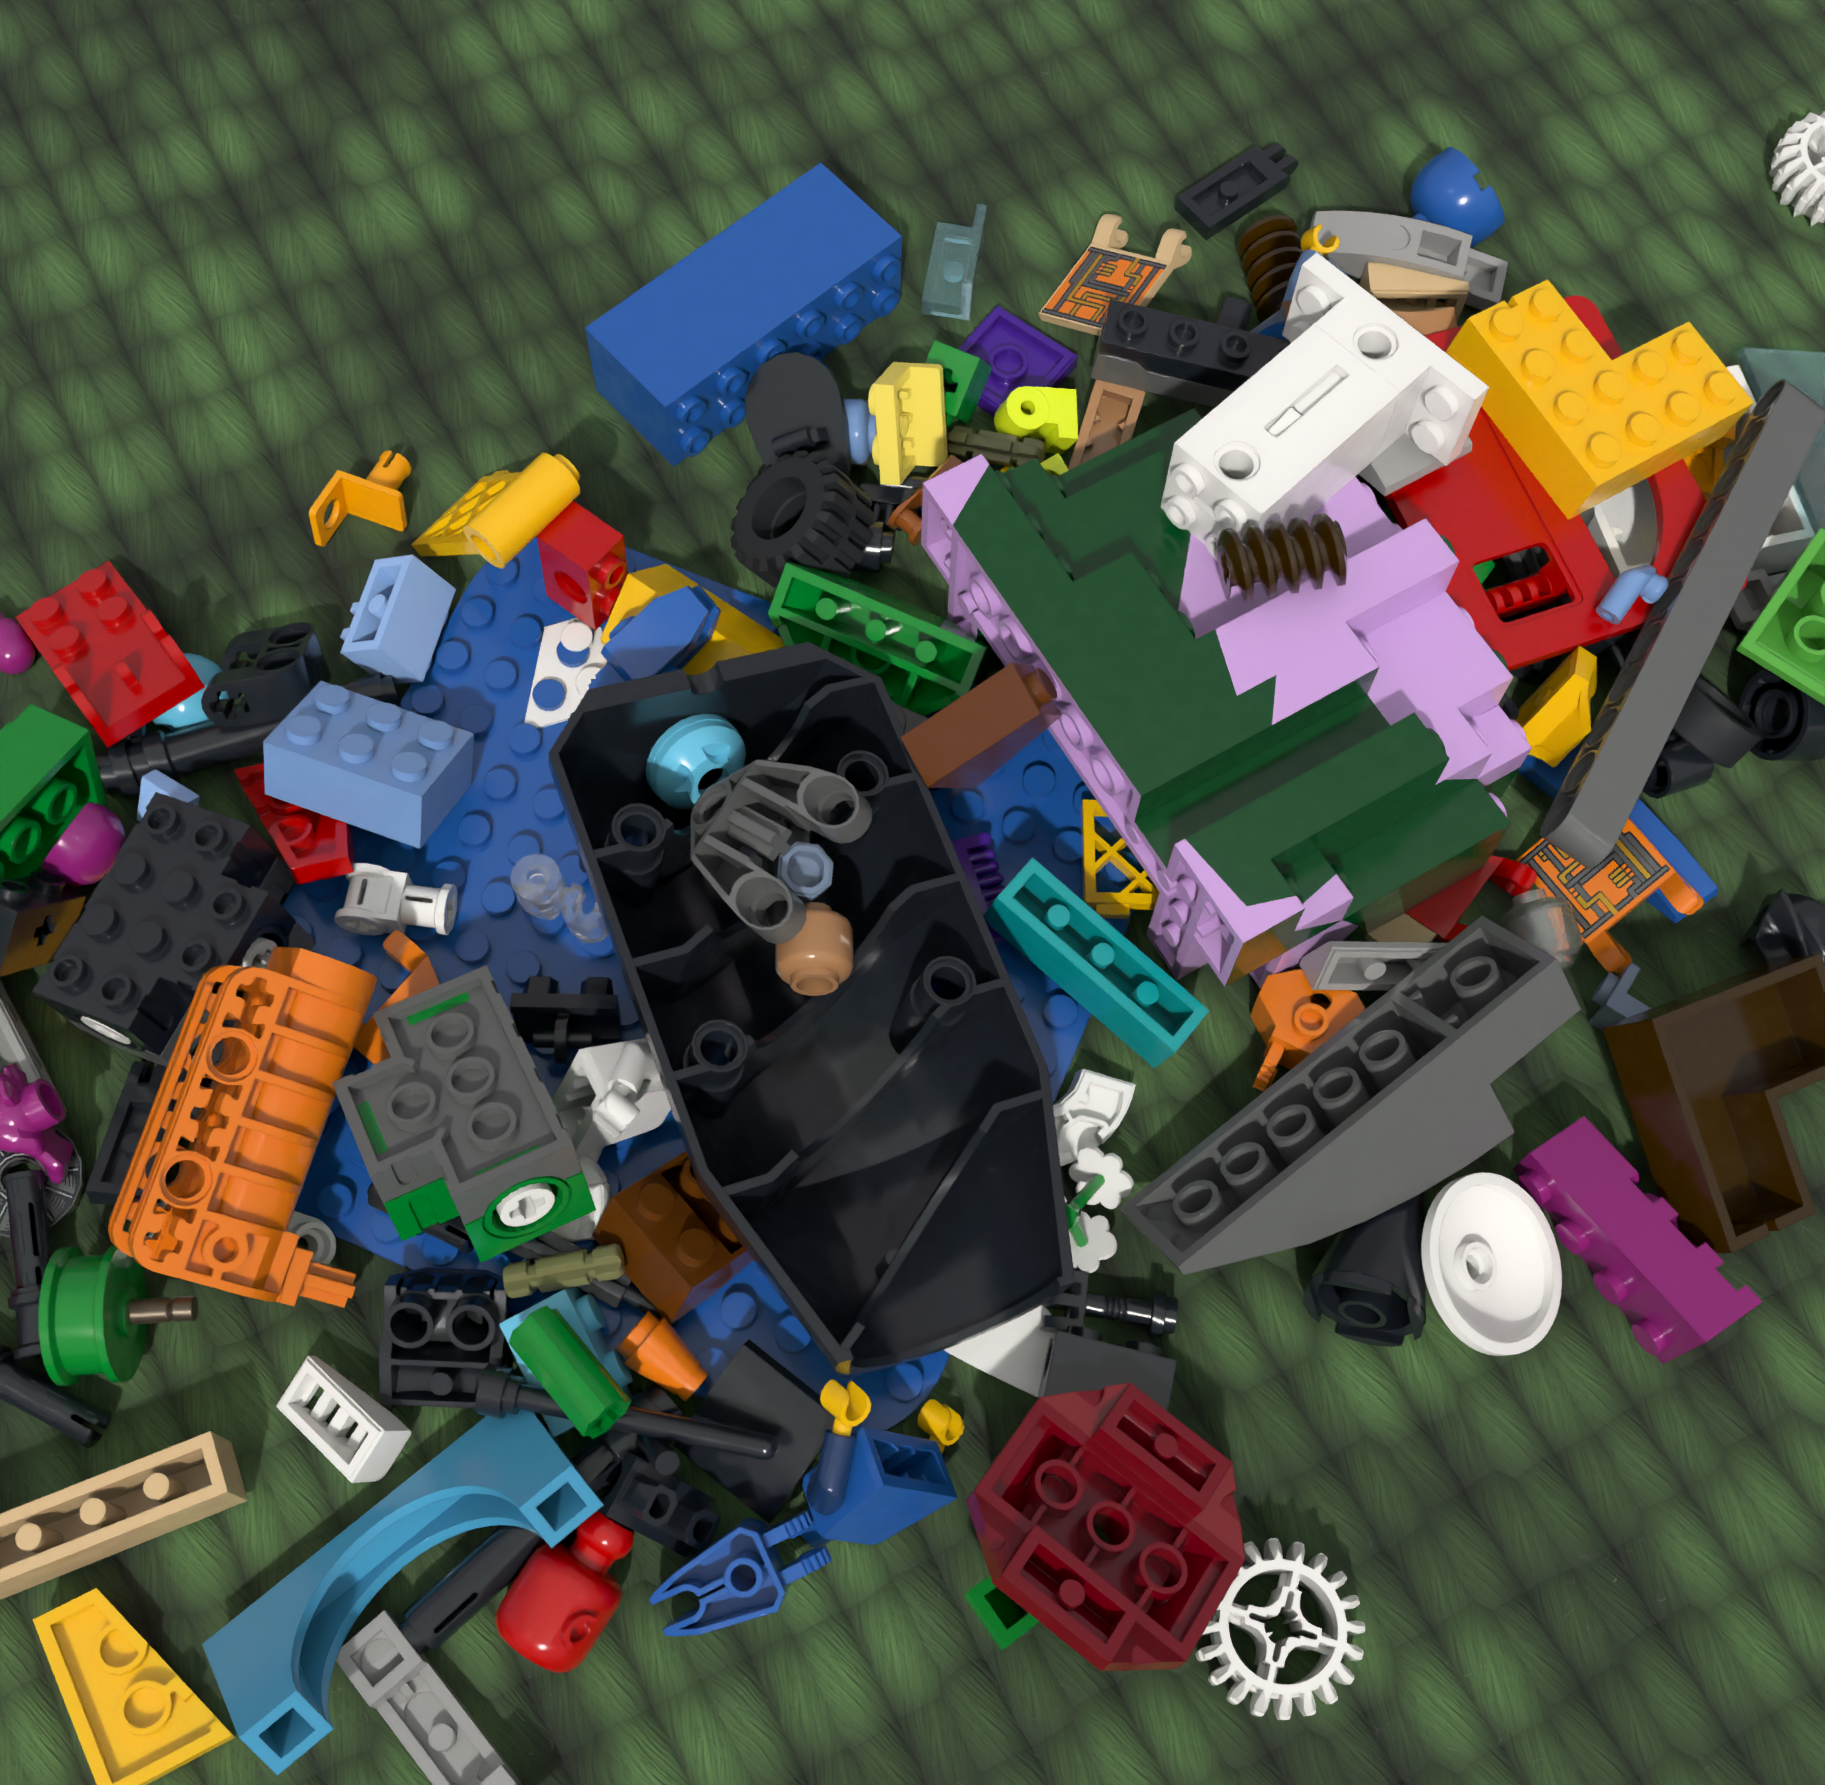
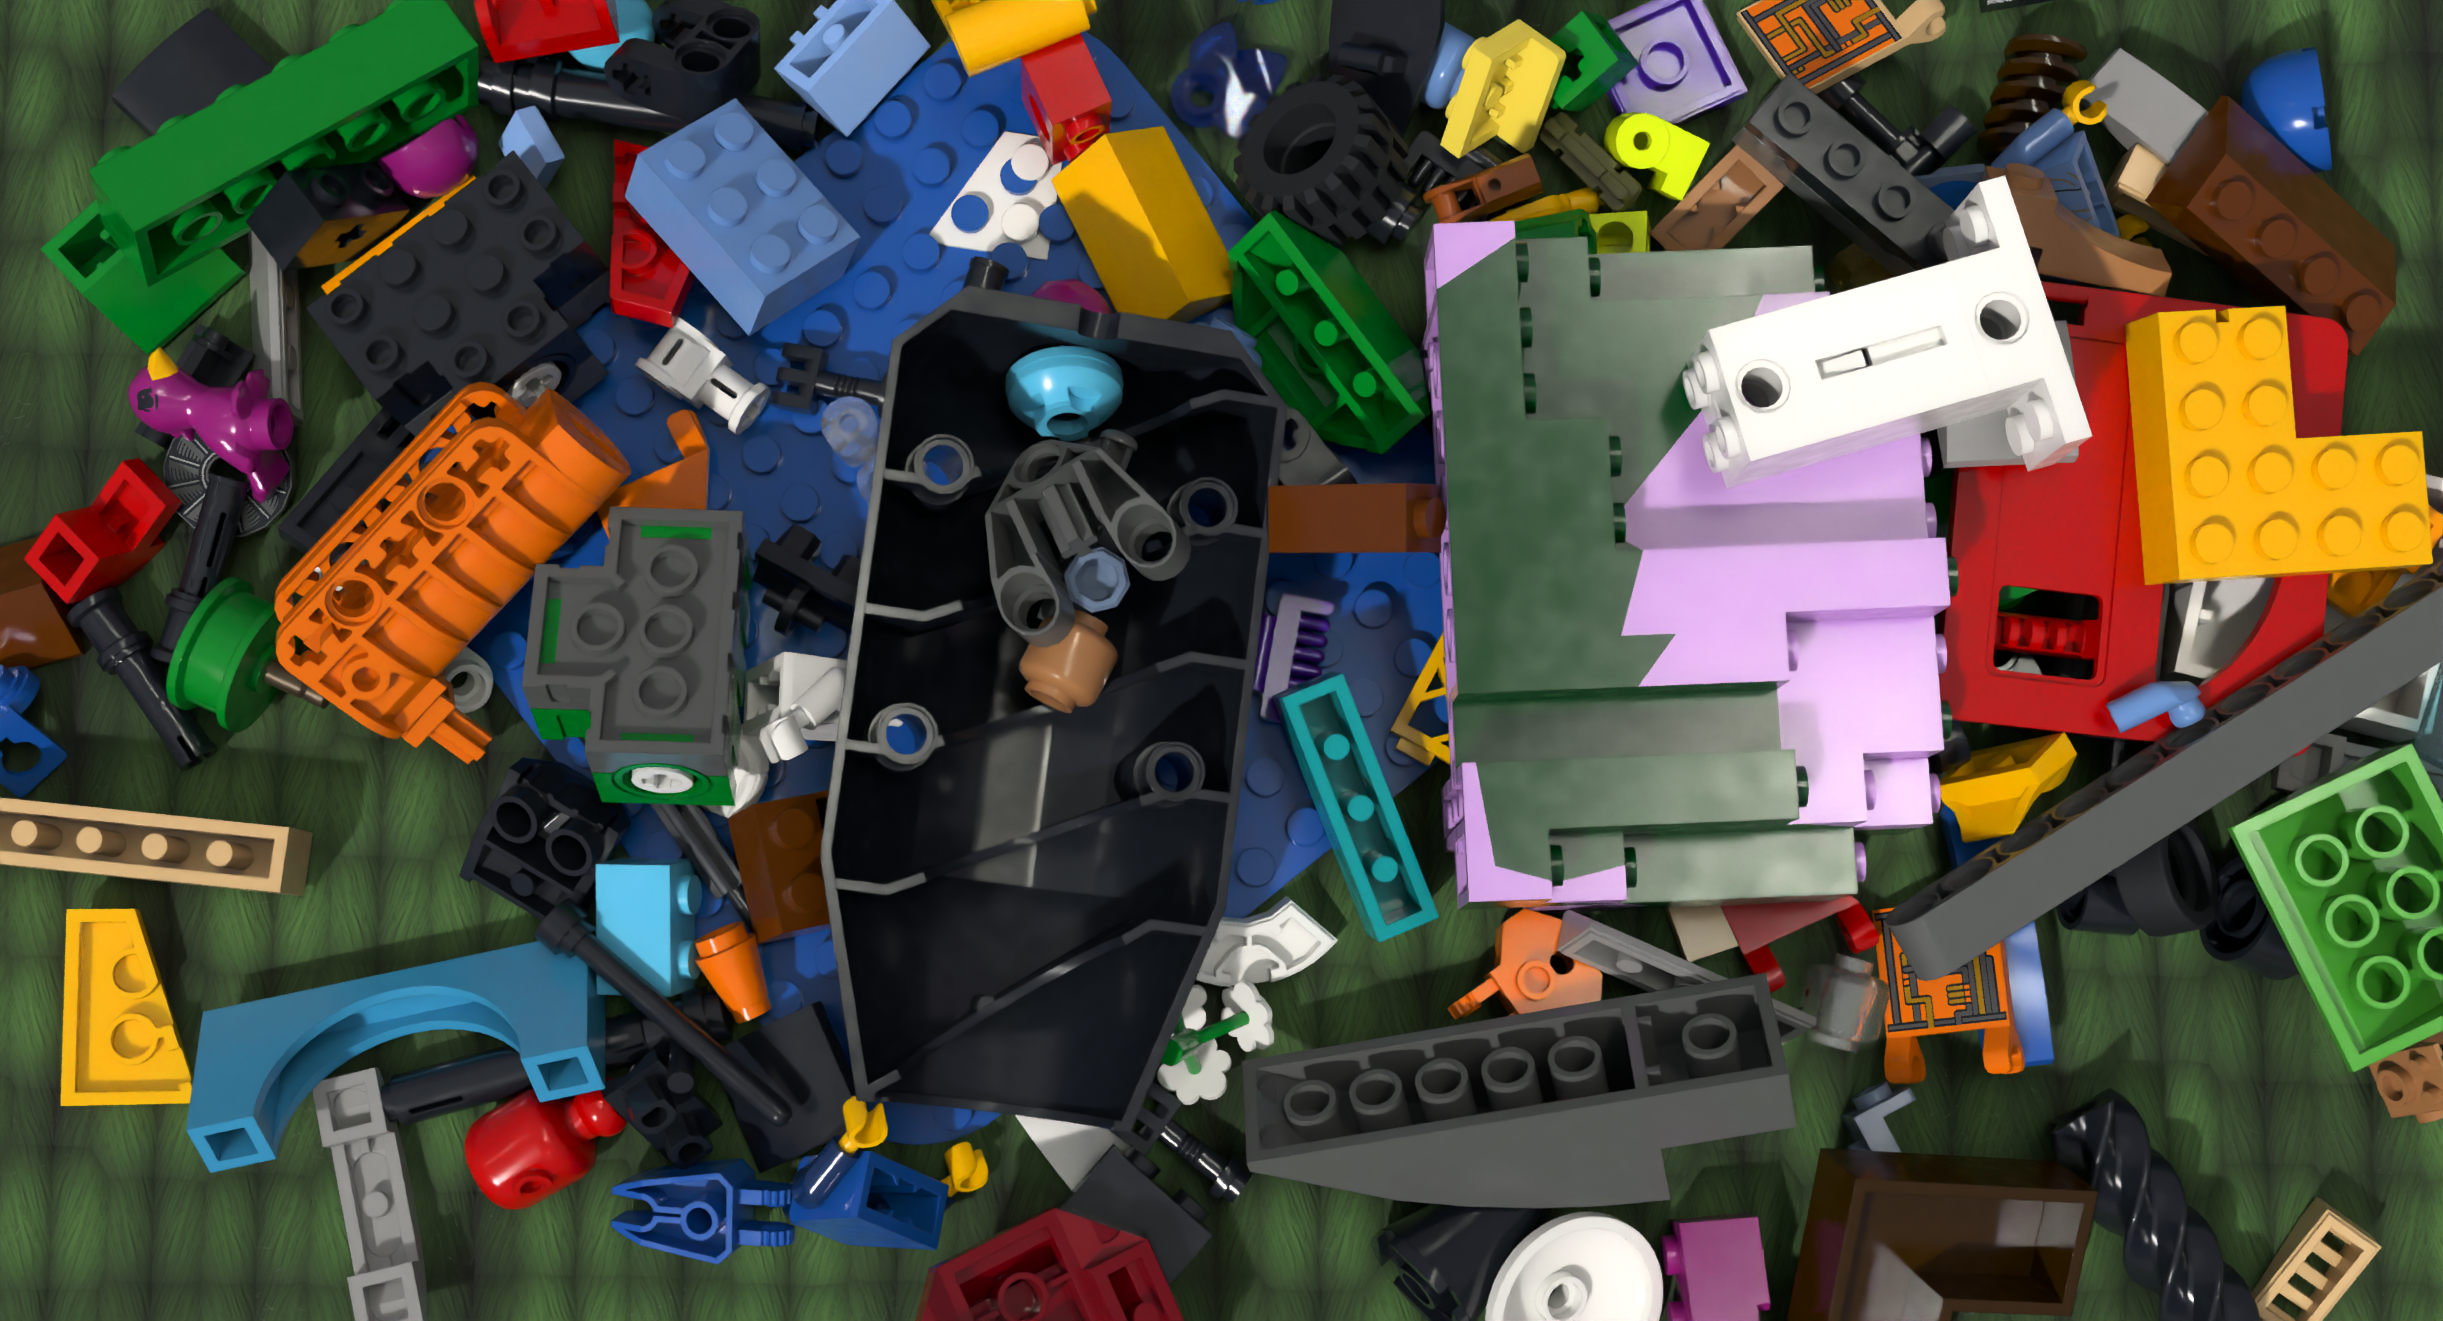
camera: 30 degrees right, 15 degrees up
white slope [276,1355,412,1483] -> none
olive axle [503,1243,625,1298] -> none
green axle [509,1305,632,1439] -> none
blue hinge [586,585,721,691] -> none
dark brown piece [1217,513,1348,601] -> none
none -> black hinge [770,343,888,419]
none -> clear blue plate [1171,22,1287,140]
none -> reddish brown slope [2145,95,2396,357]

